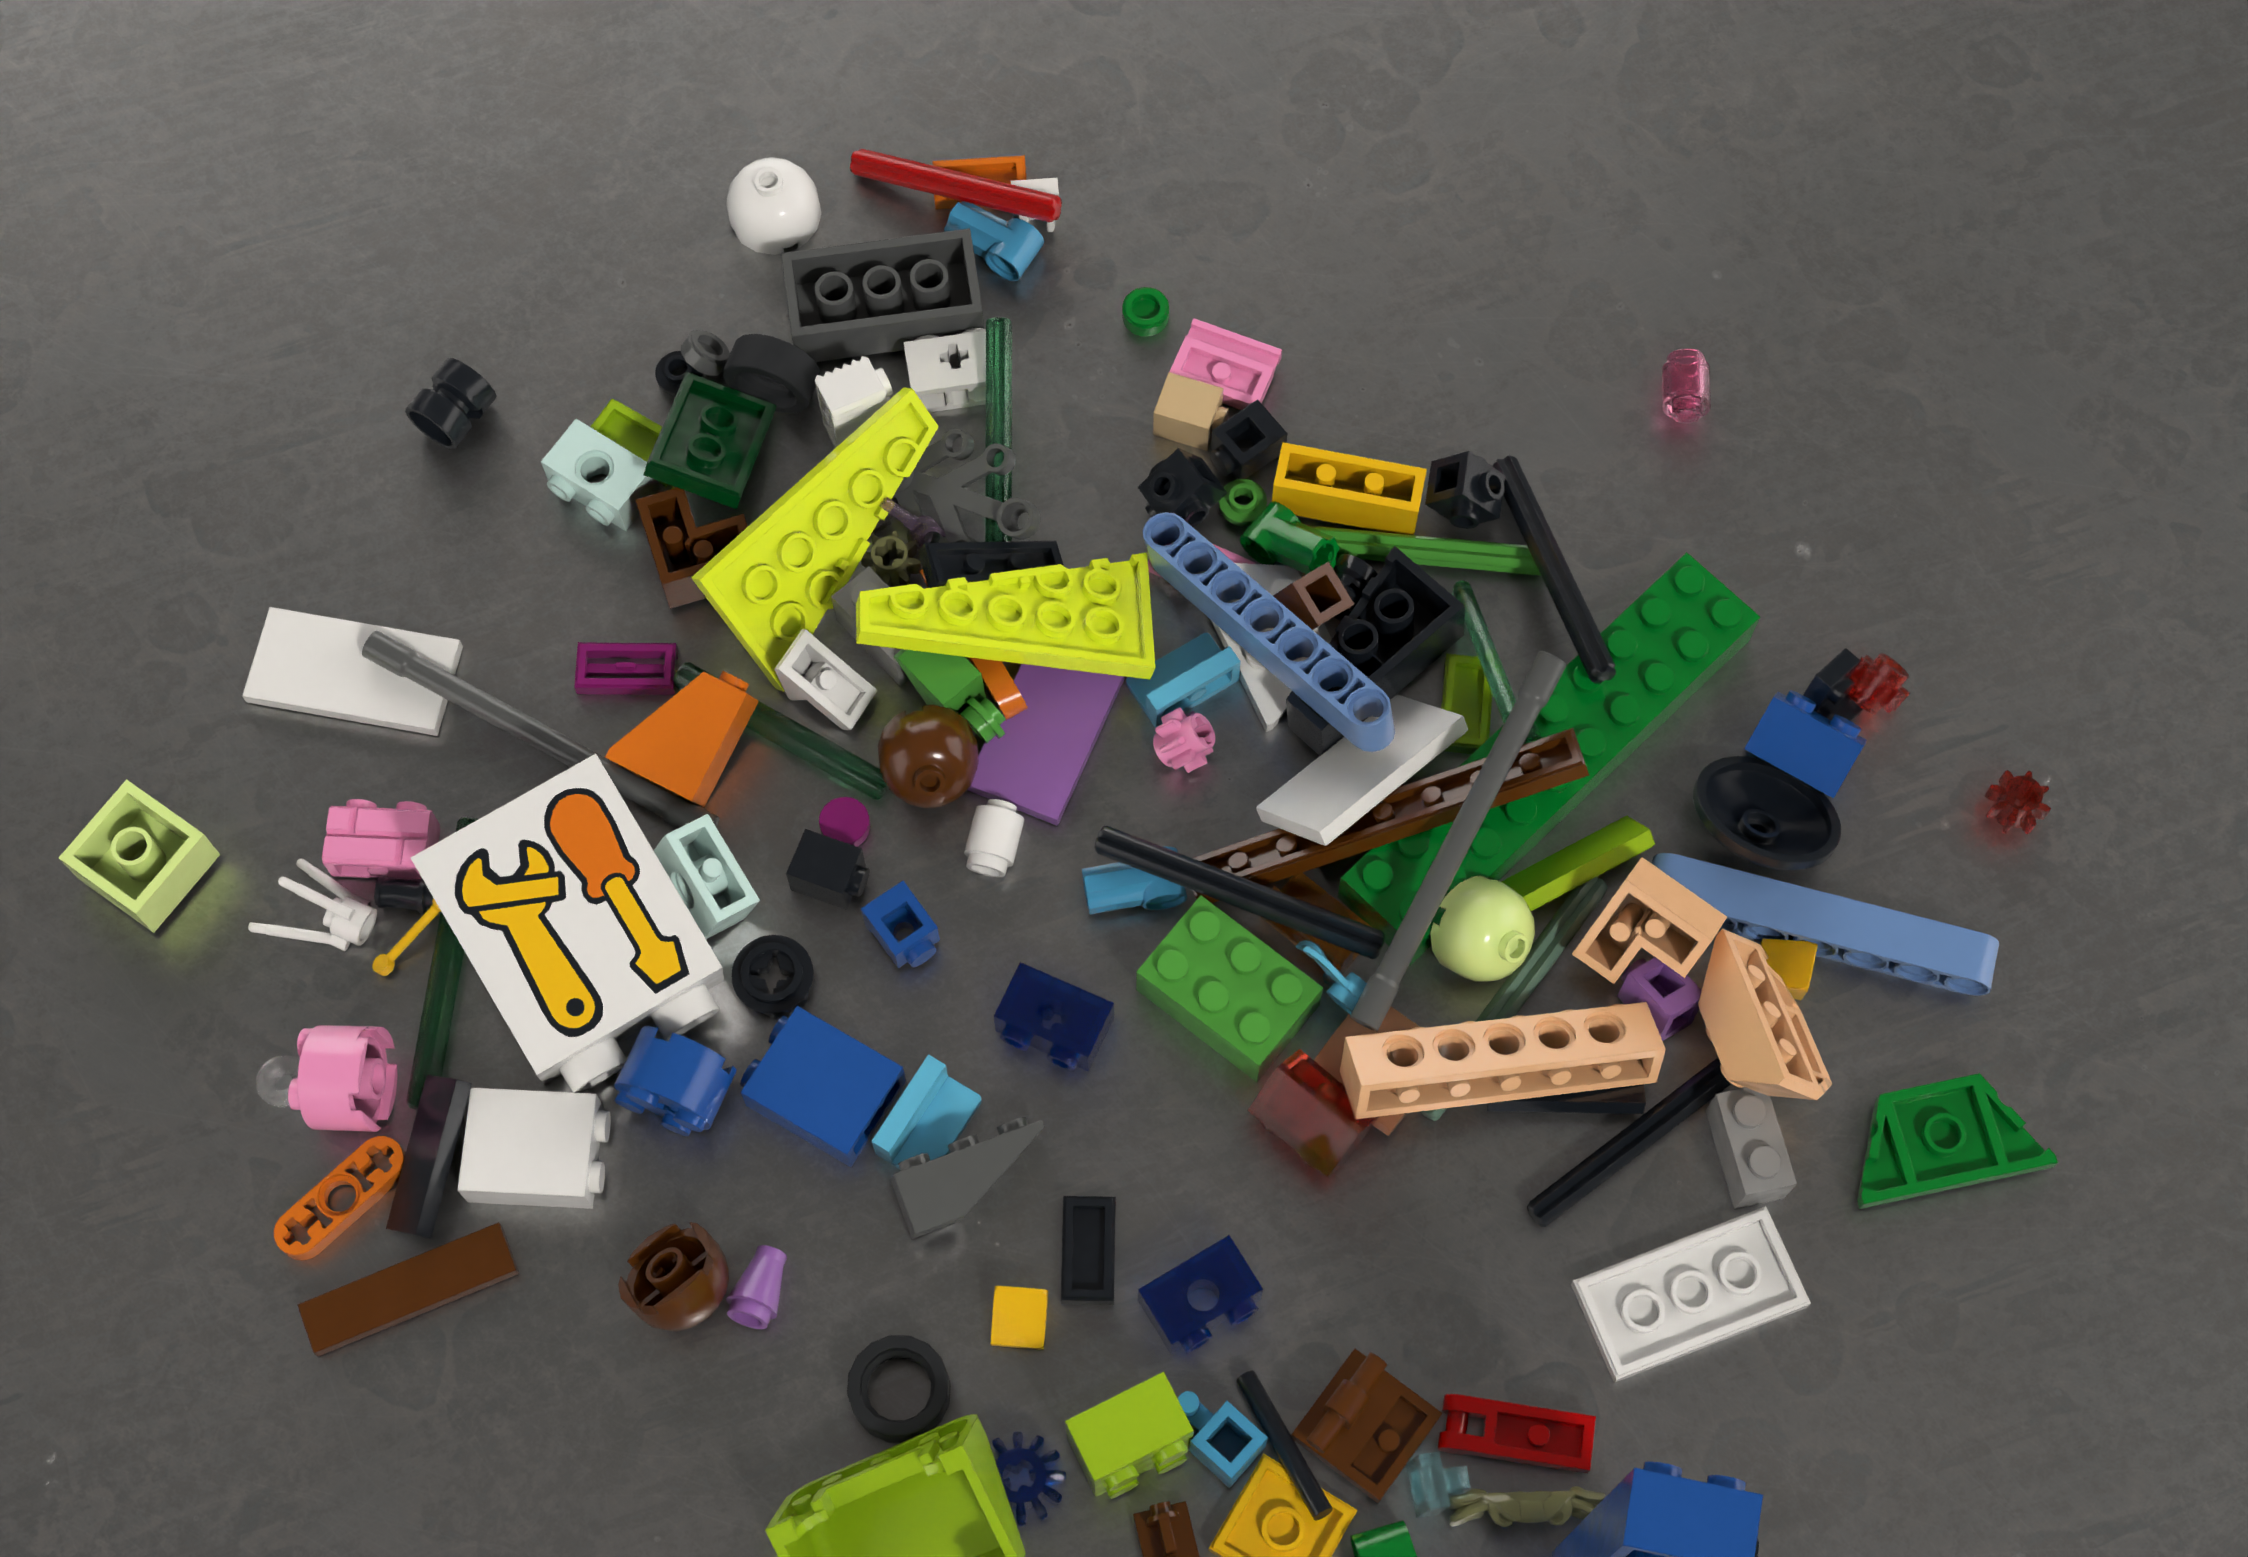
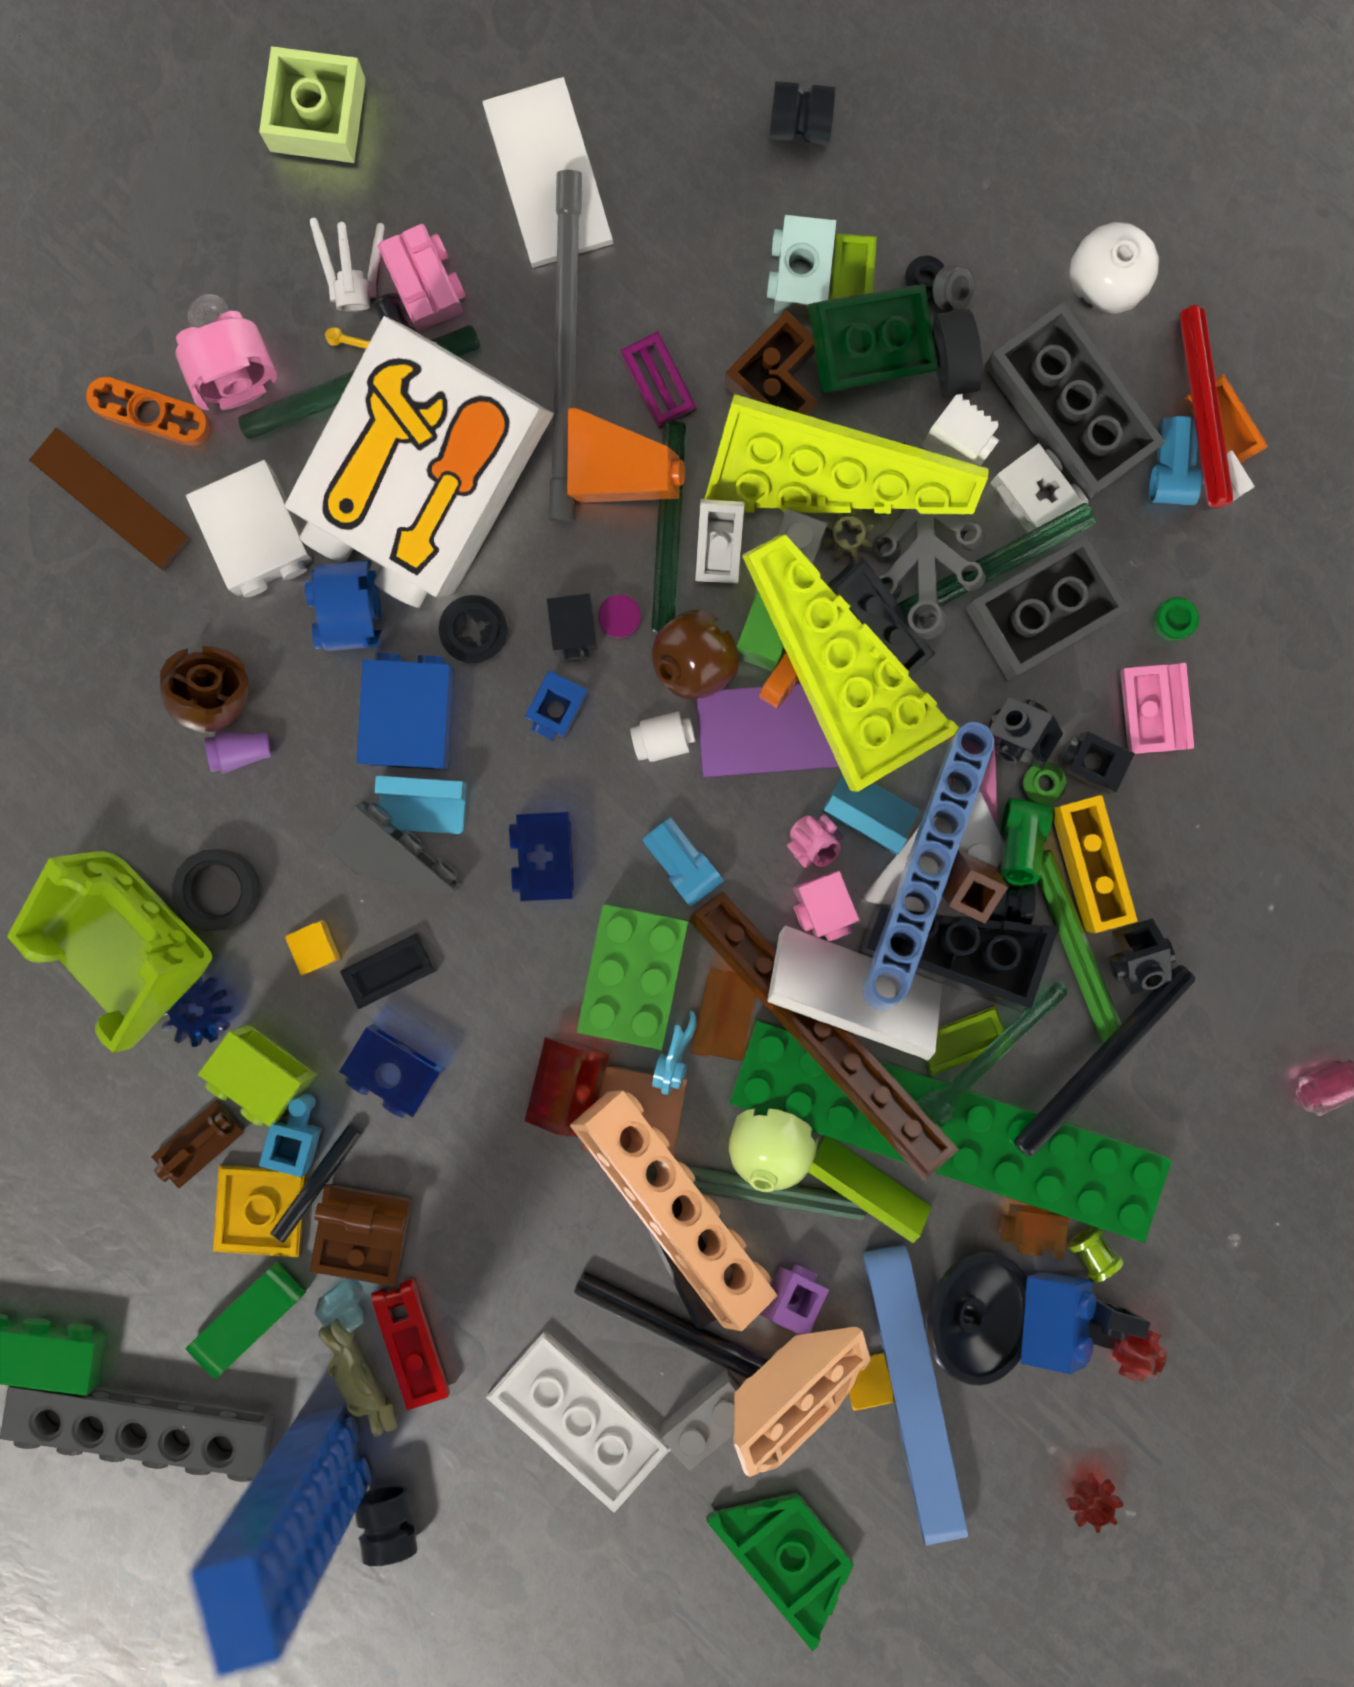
camera: 60 degrees right, 20 degrees up
black tile [386,1075,472,1239] -> none
light aqua brick [654,814,760,939] -> none
hand [880,497,946,548] -> none
bright green plate [960,697,1006,744] -> none
black axle [1094,826,1385,959] -> none
tan brick [1153,372,1229,451] -> none
dark grey piece [1350,651,1567,1032] -> none
light nougat brick [1572,857,1727,984] -> none
none -> bright pink brick [793,871,859,941]
none -> dark grey brick [965,535,1130,681]
none -> clear orange brick [999,1204,1069,1261]
none -> lime bush [1067,1226,1124,1283]

